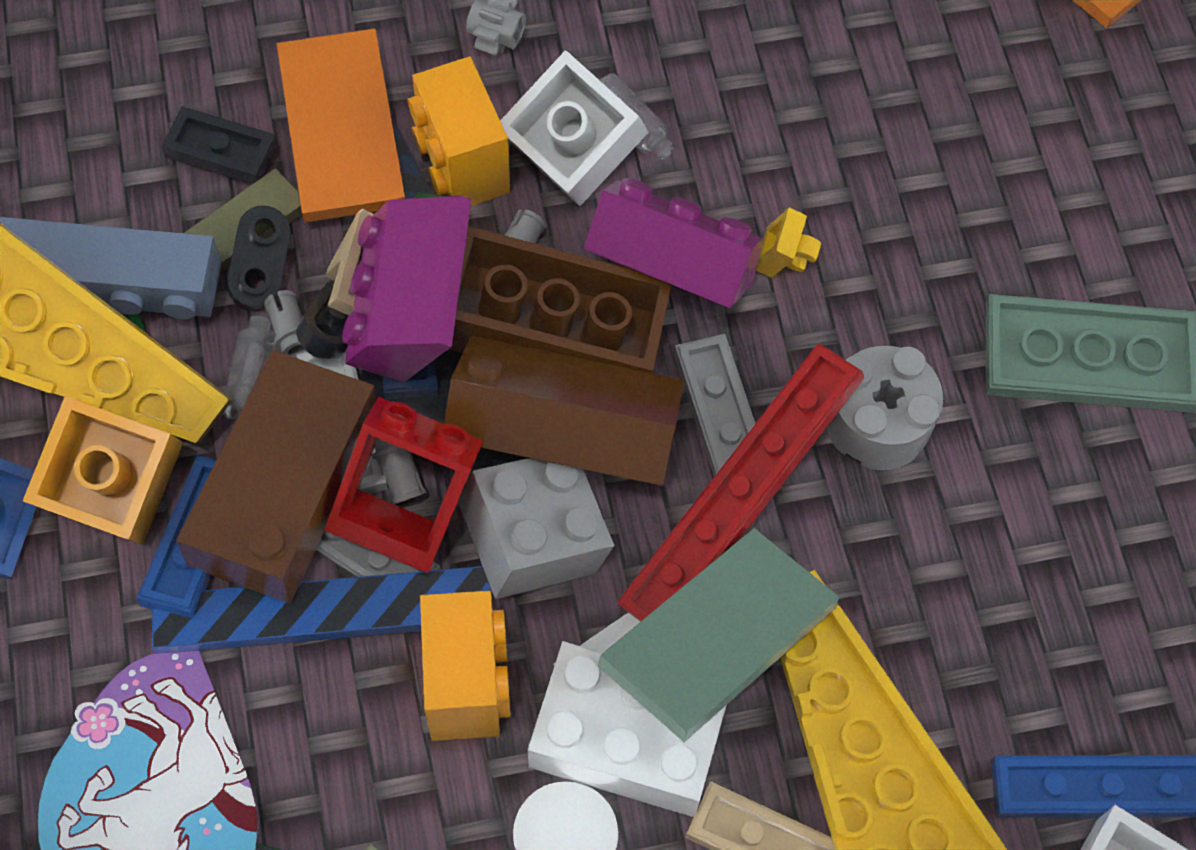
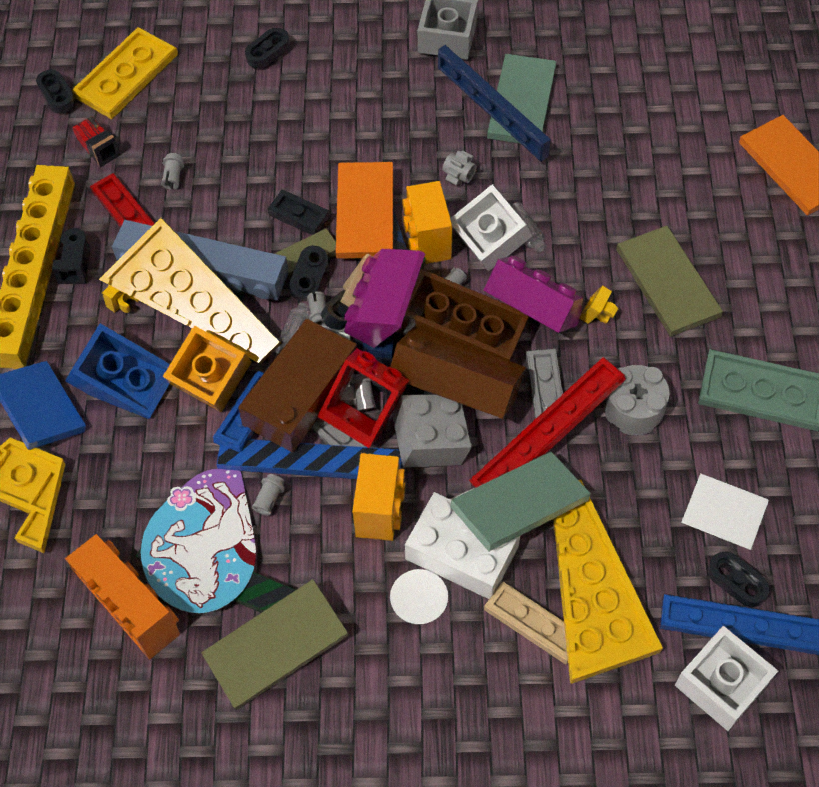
camera: 15 degrees right, 5 degrees down
none -> light grey pin [252,474,285,516]
none -> olive tile [616,226,723,337]
none -> white sticker [681,473,769,550]
none -> black plate [708,552,769,607]

